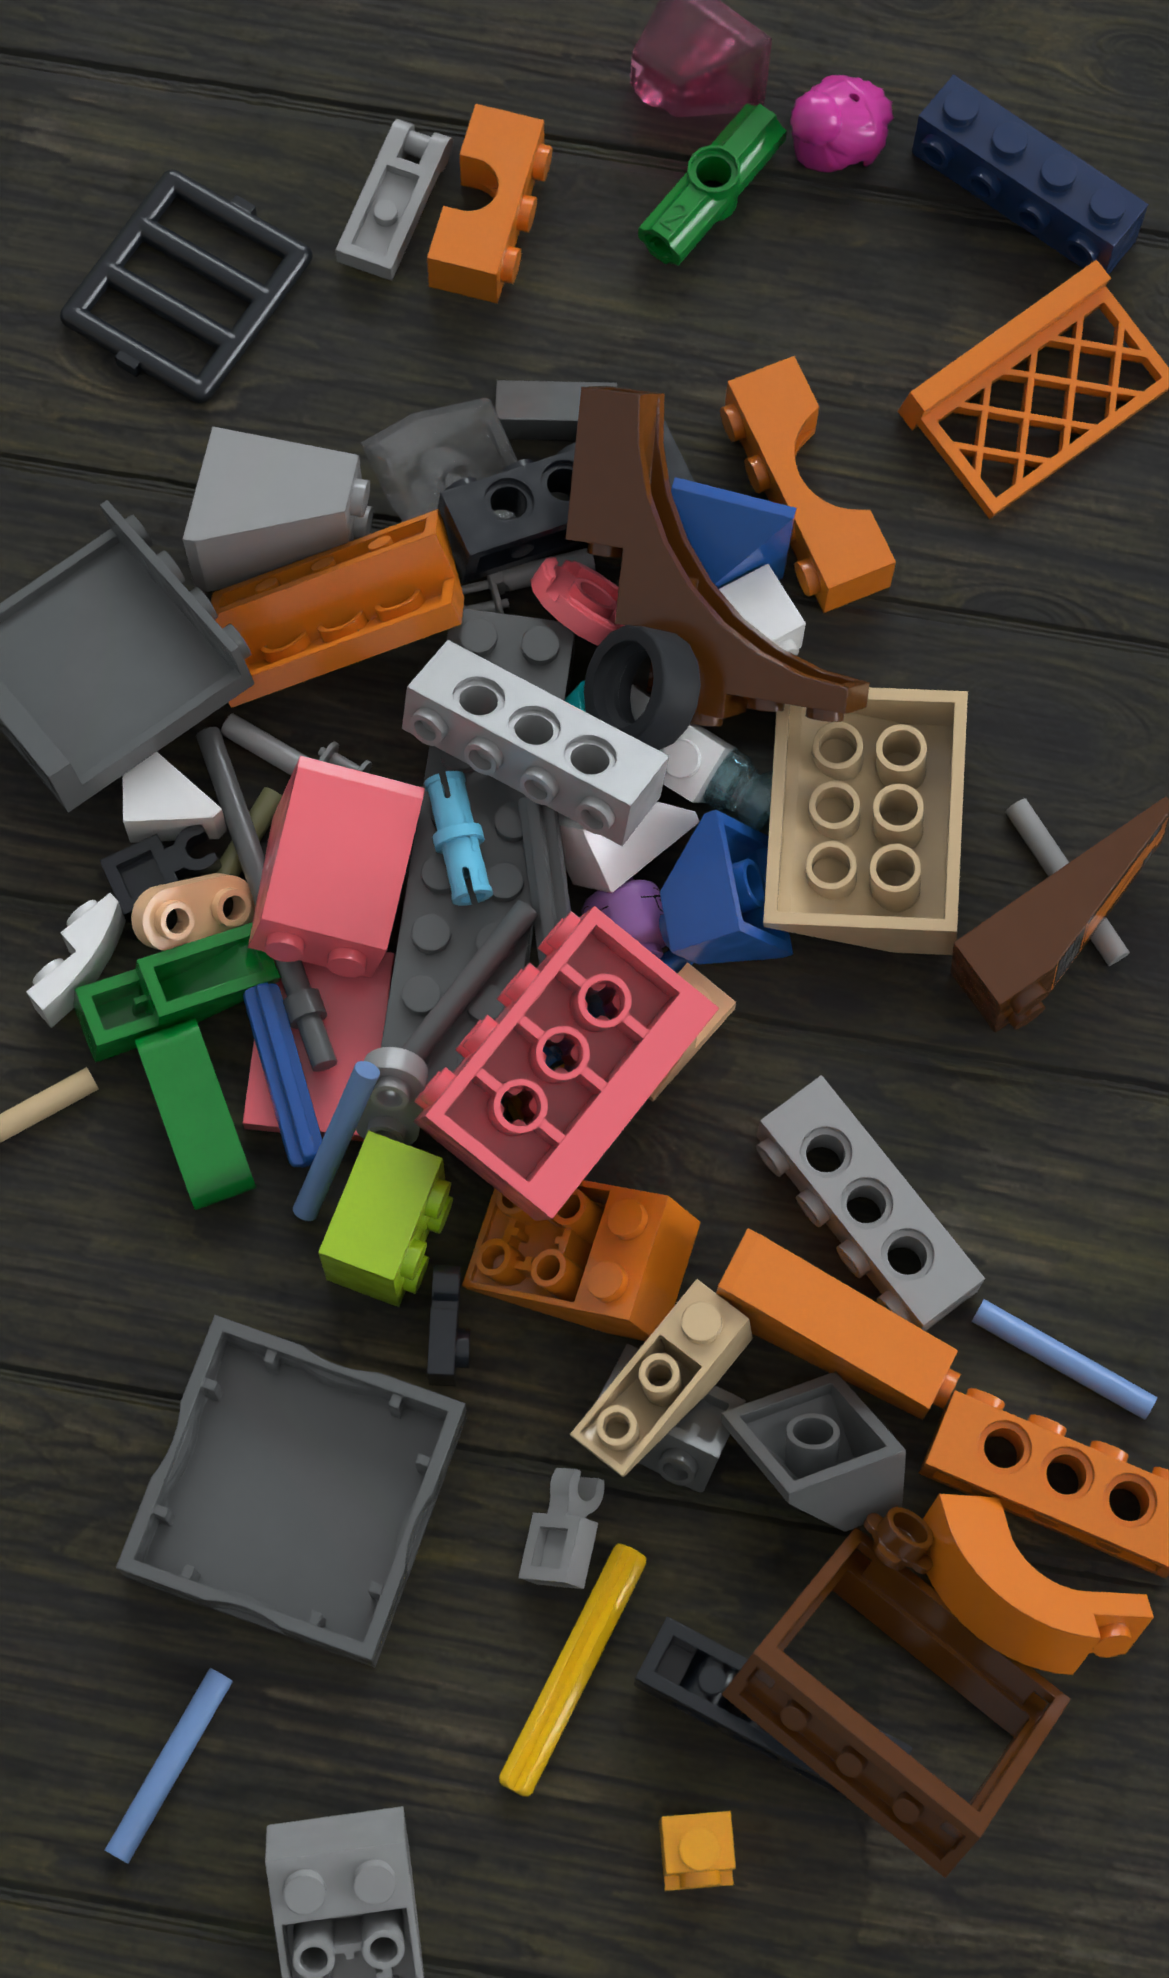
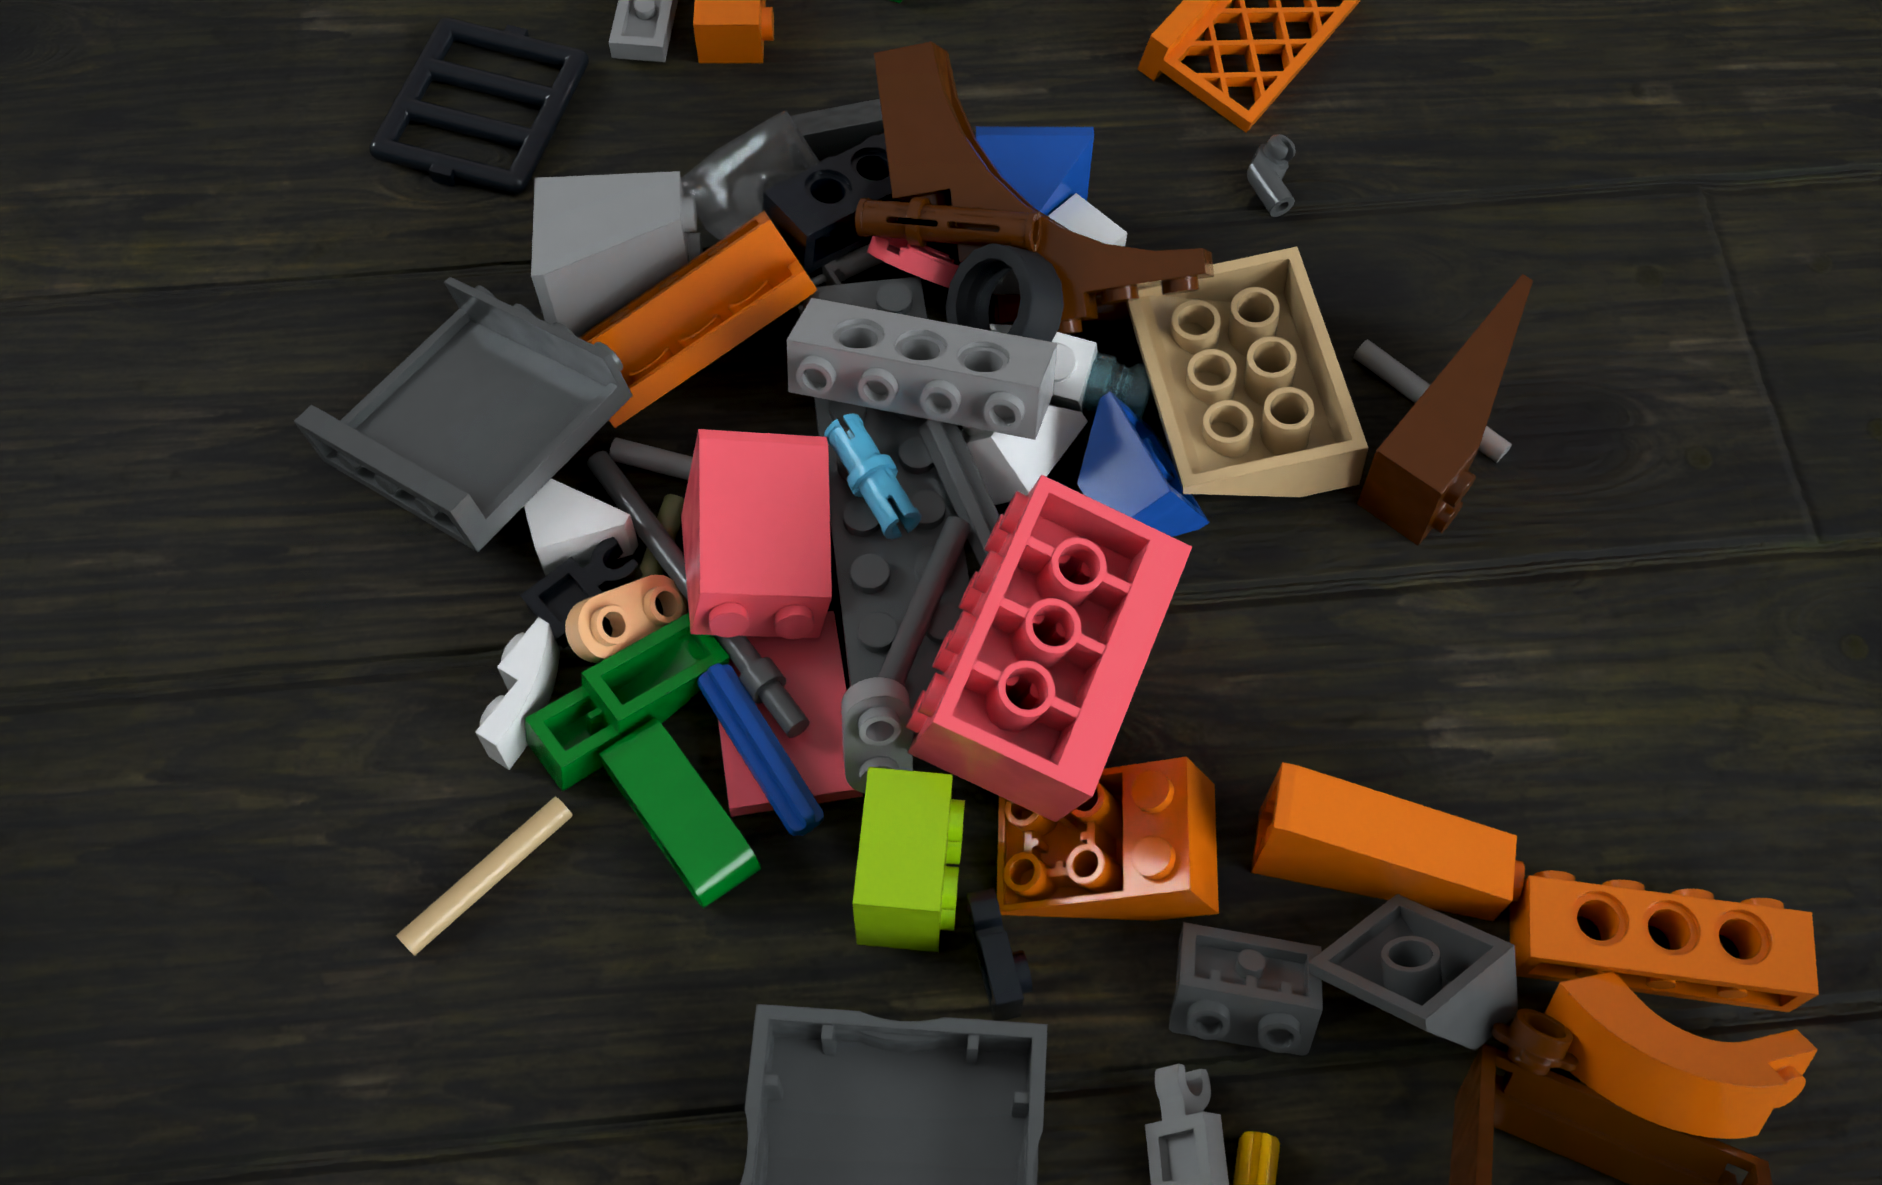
camera: 15 degrees left, 10 degrees down
medium blue bar [293,1061,380,1221] -> none
tan slope [570,1279,753,1477] -> none
orange arch [720,356,896,613] -> none
light grey brick [756,1075,985,1331] -> none
medium blue bar [971,1299,1157,1420] -> none
none -> reddish brown pin [855,197,1042,252]
none -> dark grey arm [1247,134,1296,217]

